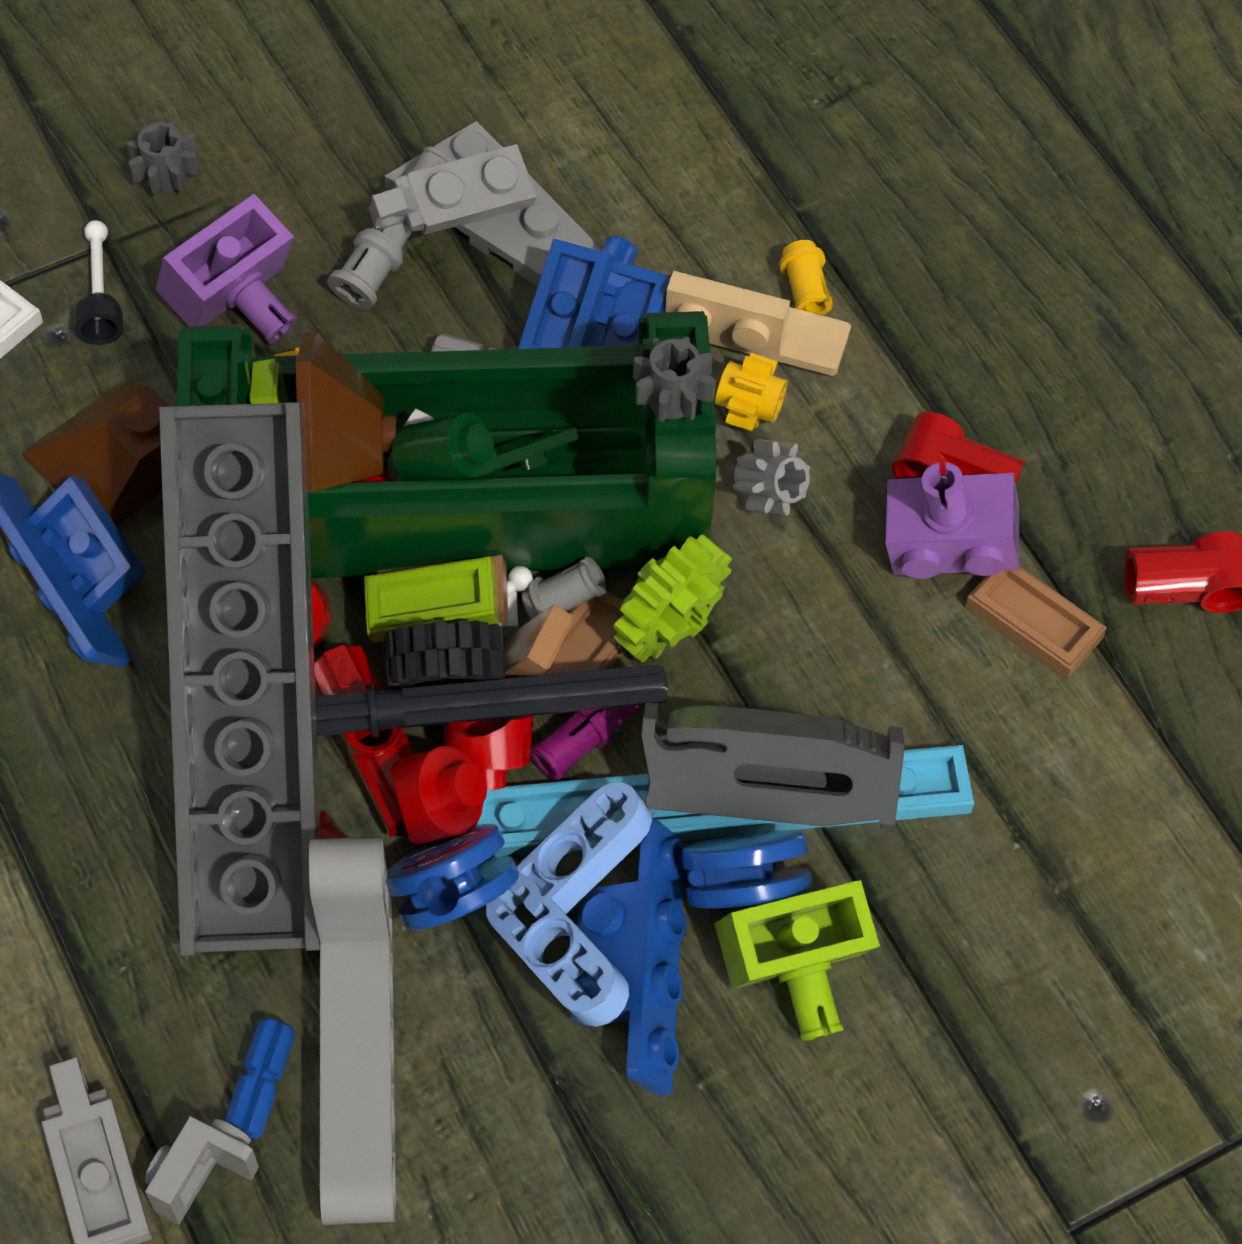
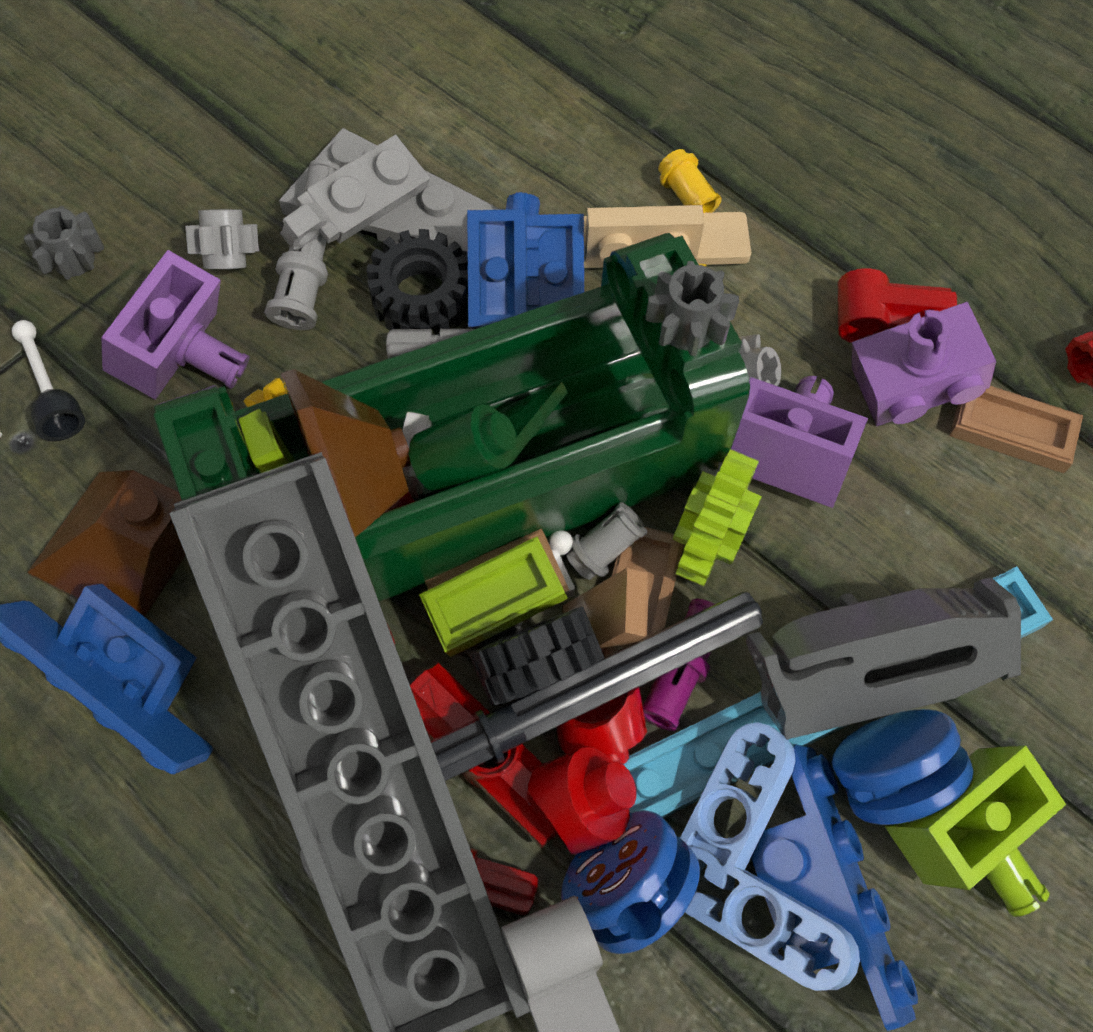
camera: 20 degrees left, 5 degrees up
none -> light grey gear [185,209,259,269]
none -> black tyre [367,229,468,333]
none -> medium lavender brick [731,376,868,508]

